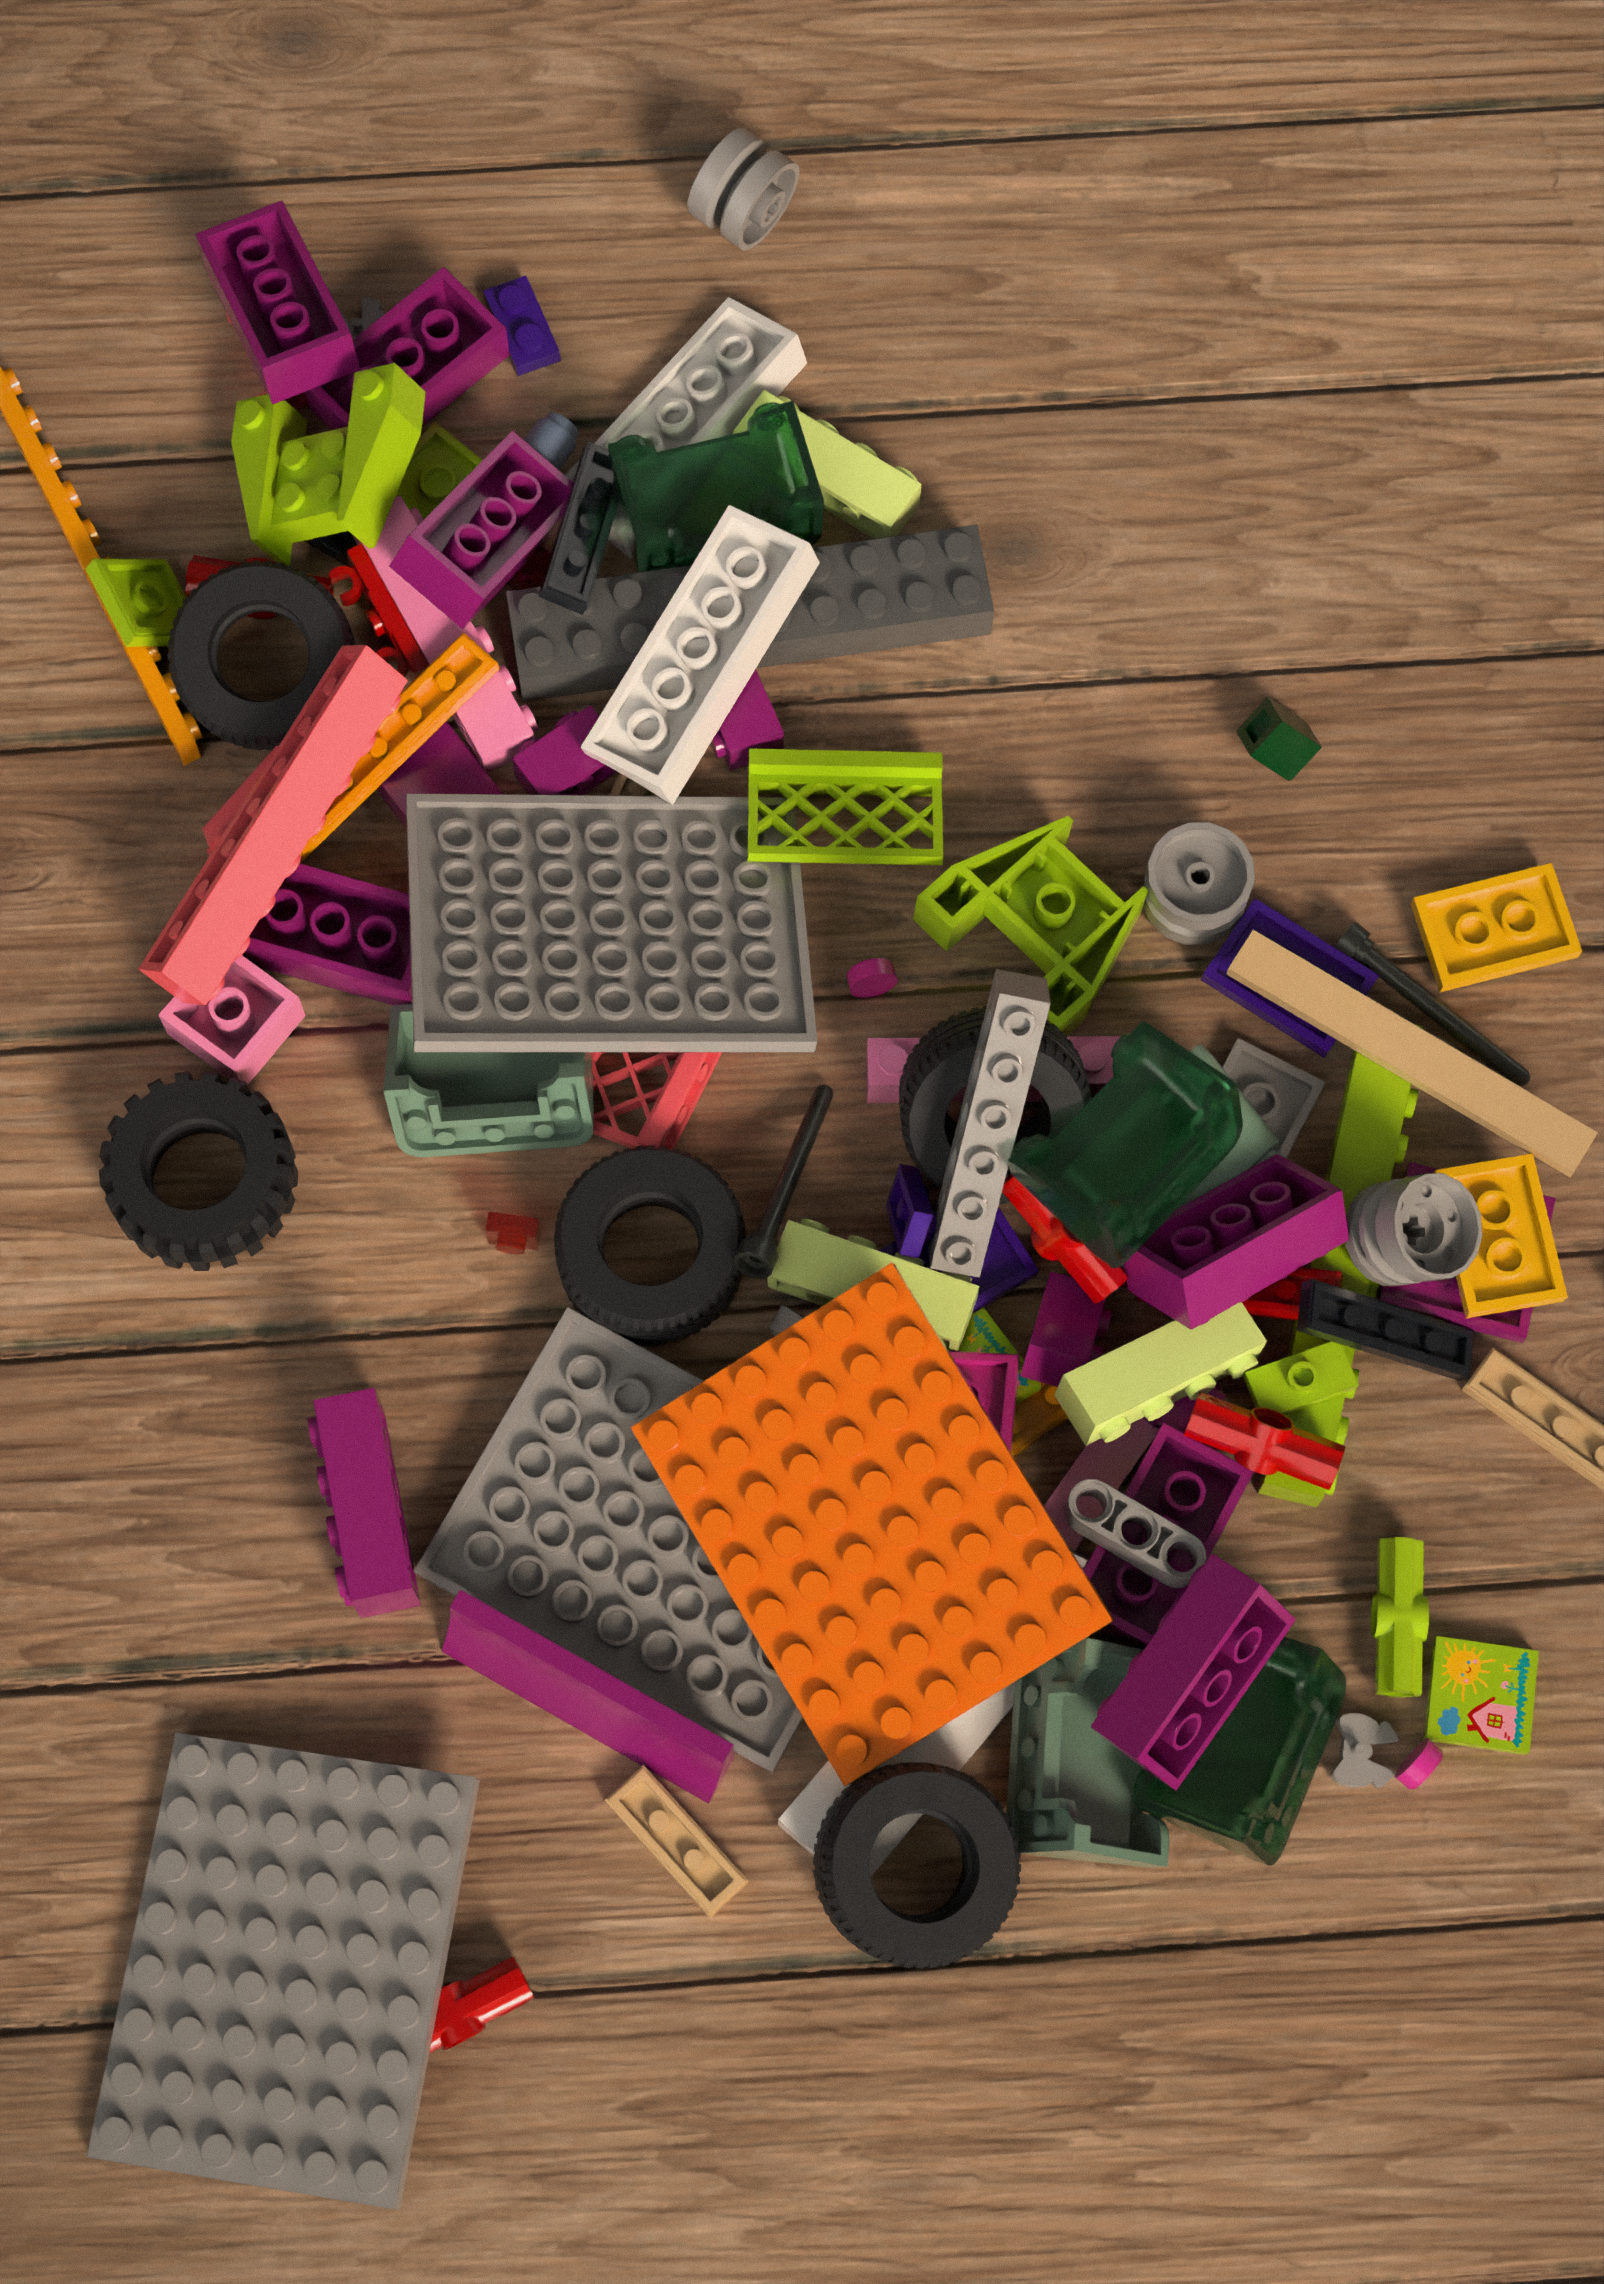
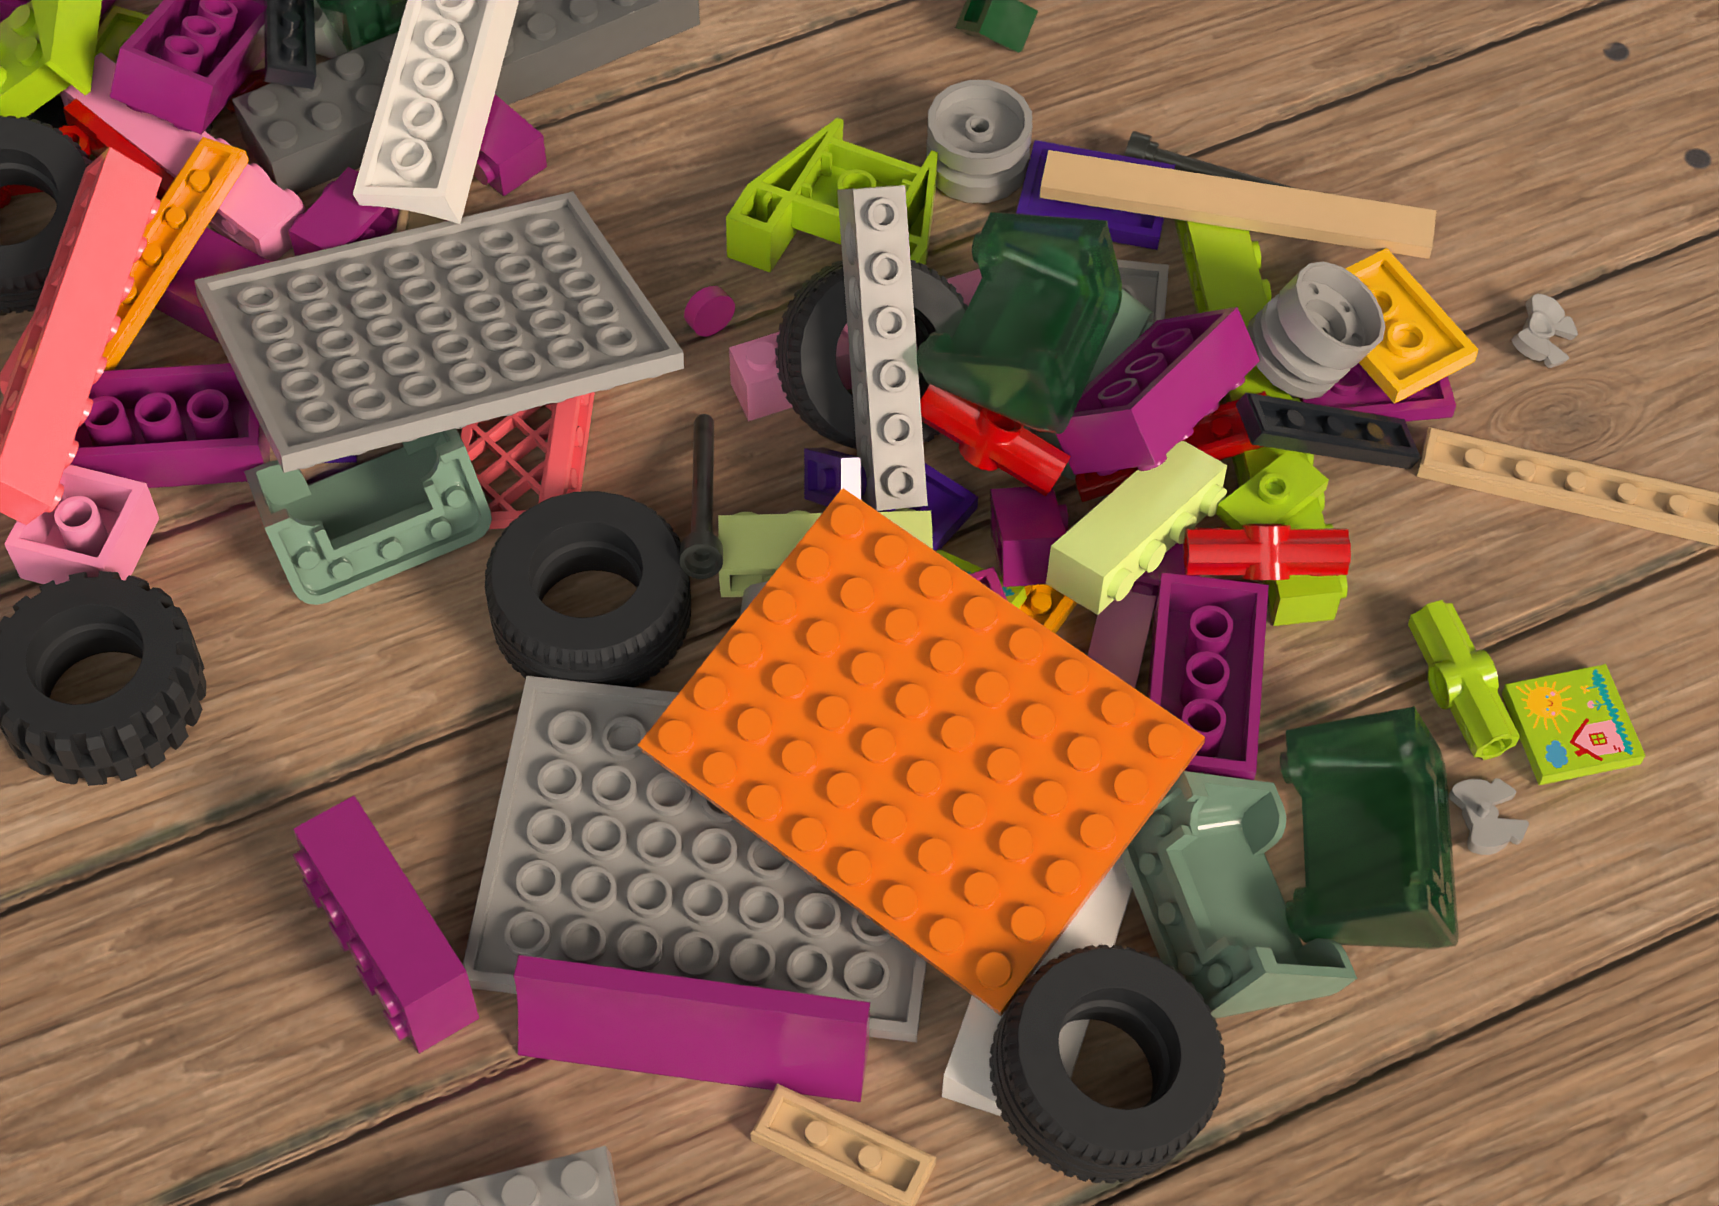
camera: 20 degrees left, 15 degrees down
clear red plate [485,1211,541,1255] -> none
lime fence [748,749,943,865] -> none
light grey beam [1064,1479,1206,1588] -> none
magenta brick [1090,1553,1296,1791] -> none
dark pink tile [1395,1738,1443,1790] -> none
yellow plate [1410,863,1582,992] -> none

